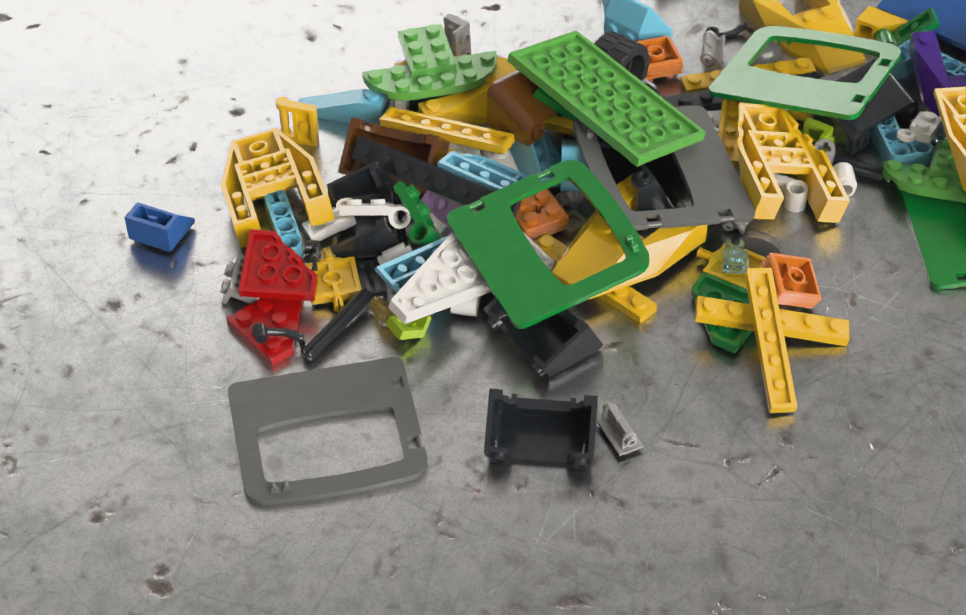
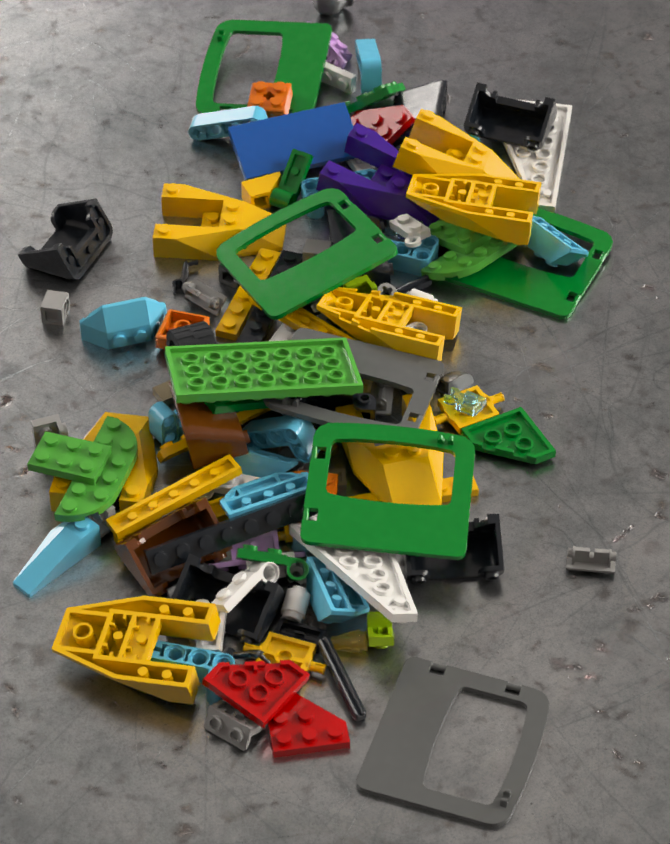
camera: 60 degrees left, 0 degrees up
blue slope [124,202,195,252] -> none
black piece [252,323,306,346] -> none
yellow plate [276,96,320,147] -> none
black windscreen [484,388,598,469] -> none
yellow plate [695,296,849,346] -> none
yellow plate [744,268,797,413] -> none
orange brick [761,253,822,309] -> none

